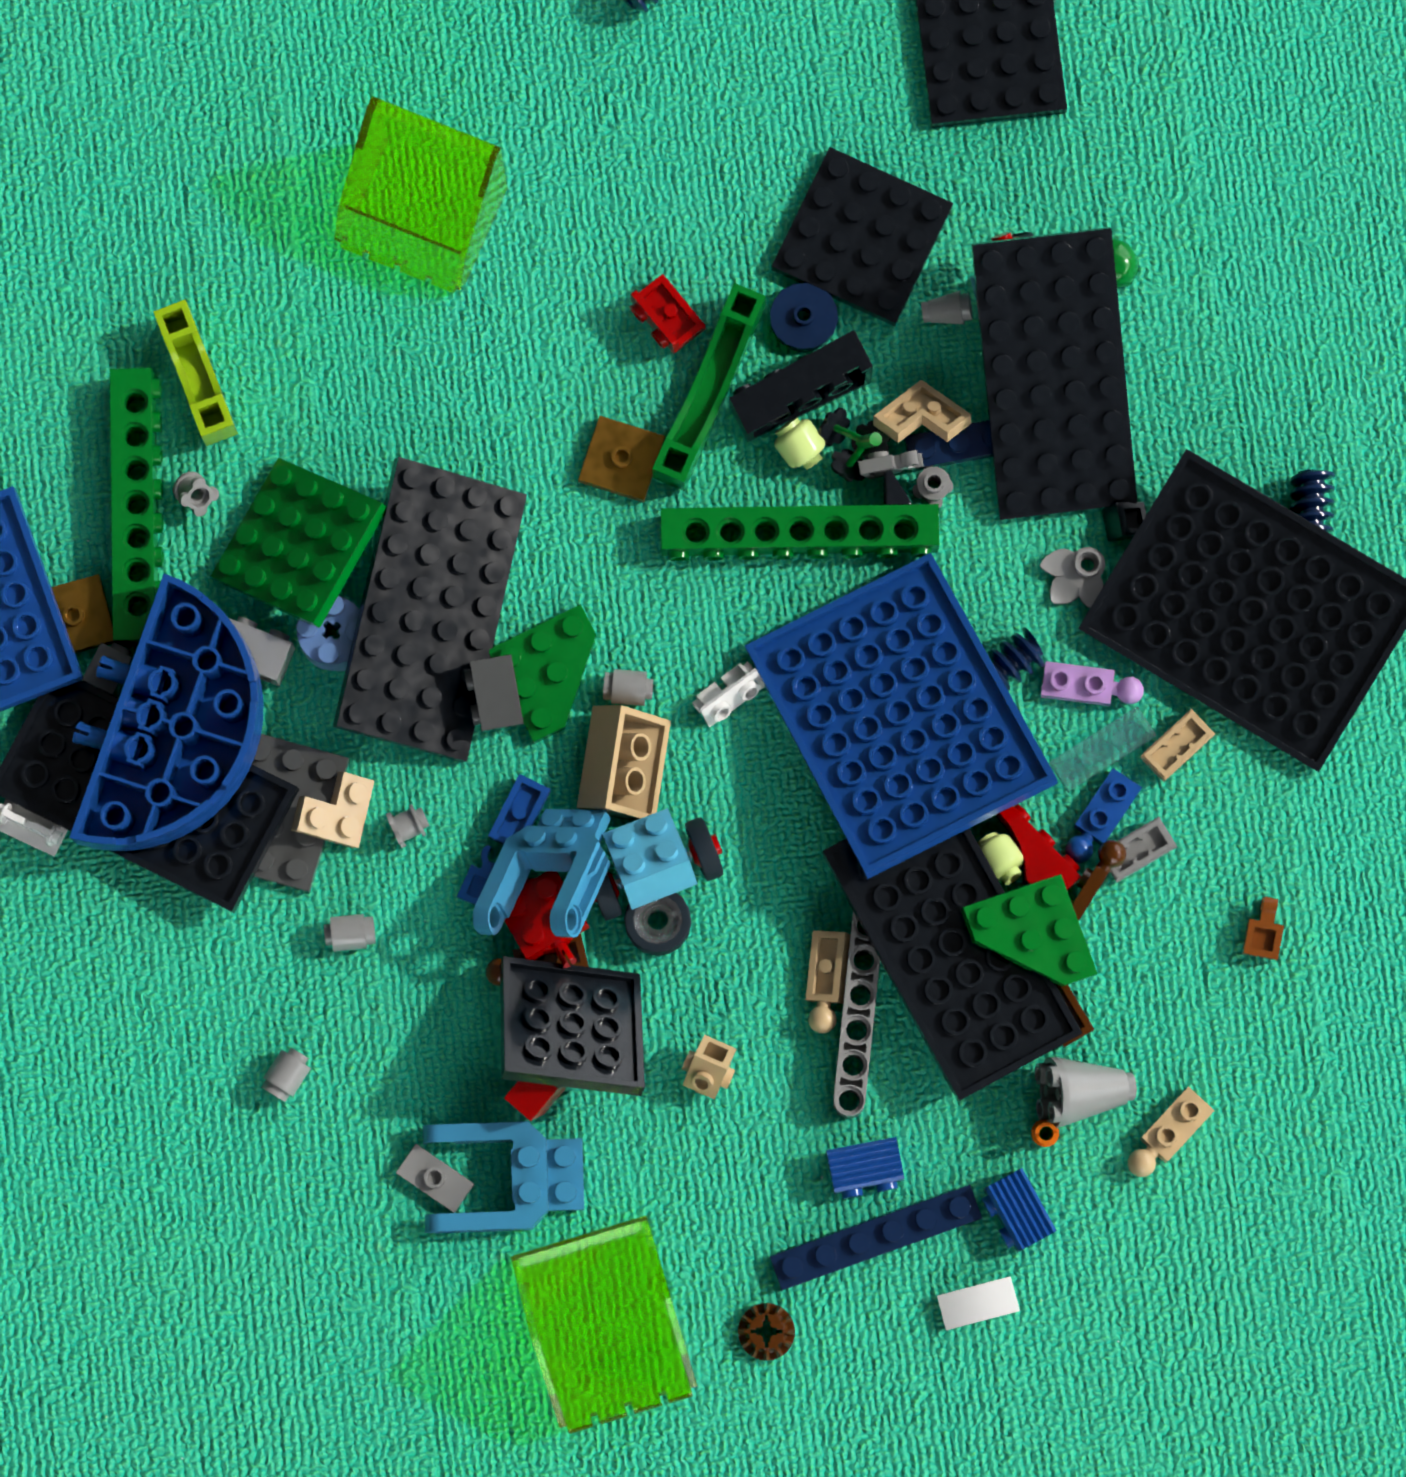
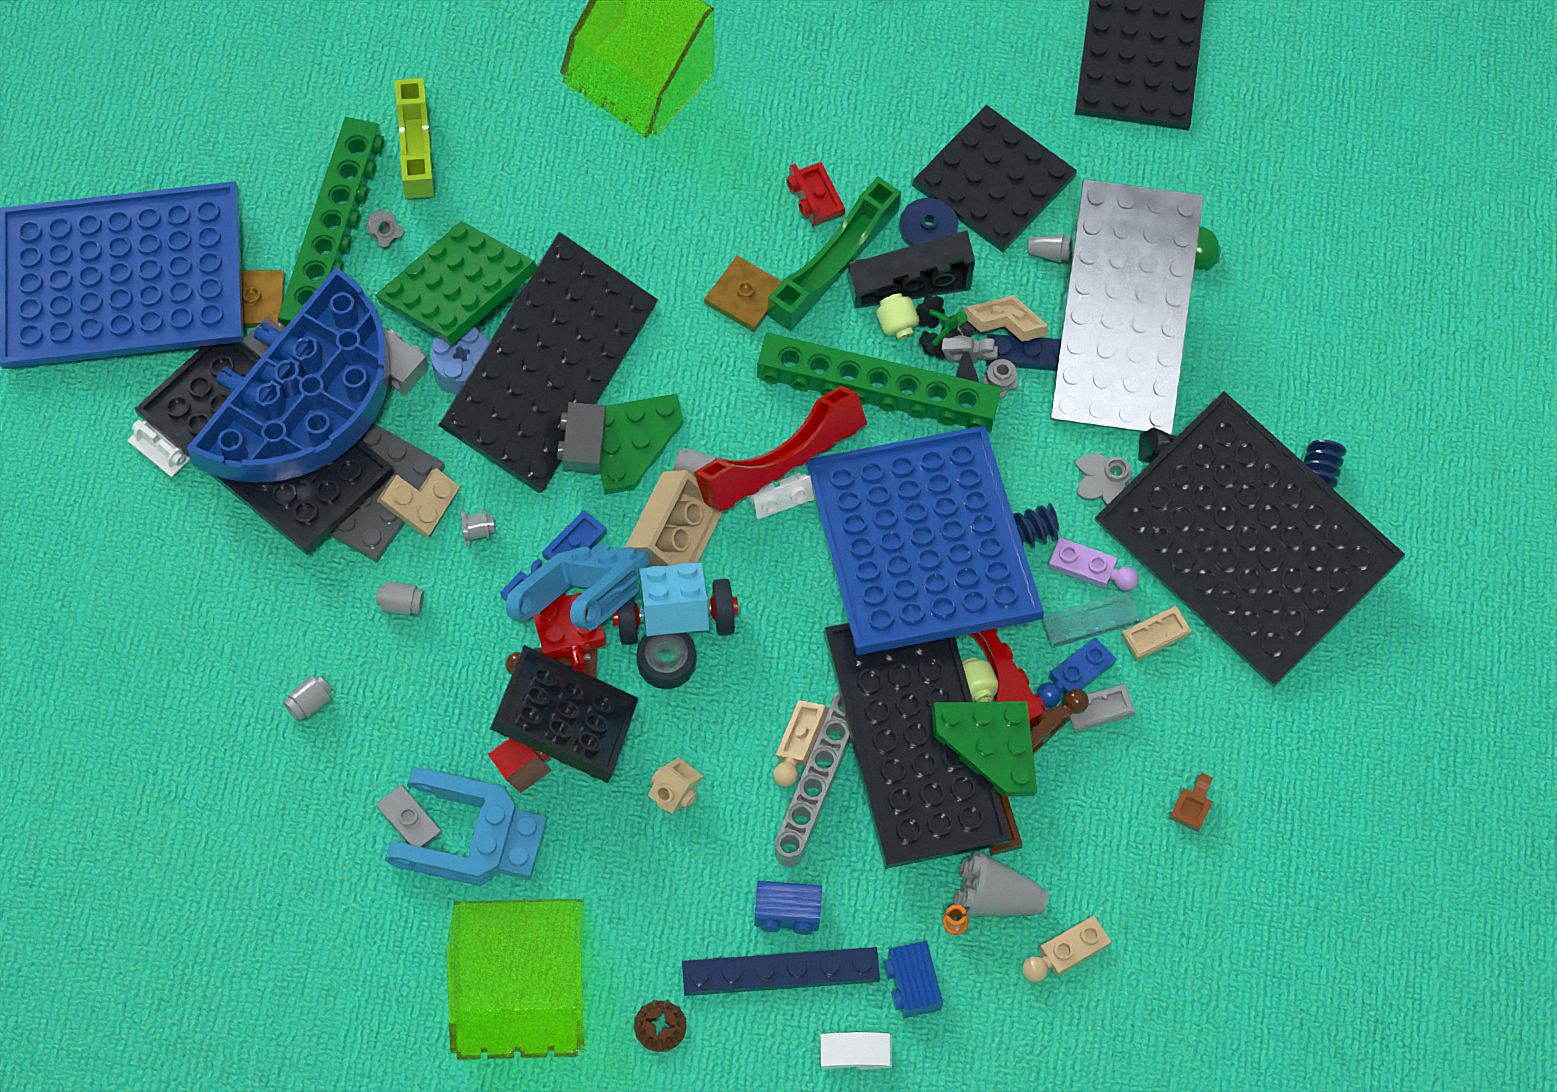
camera: 10 degrees right, 15 degrees down
none -> red arch [694,386,867,512]

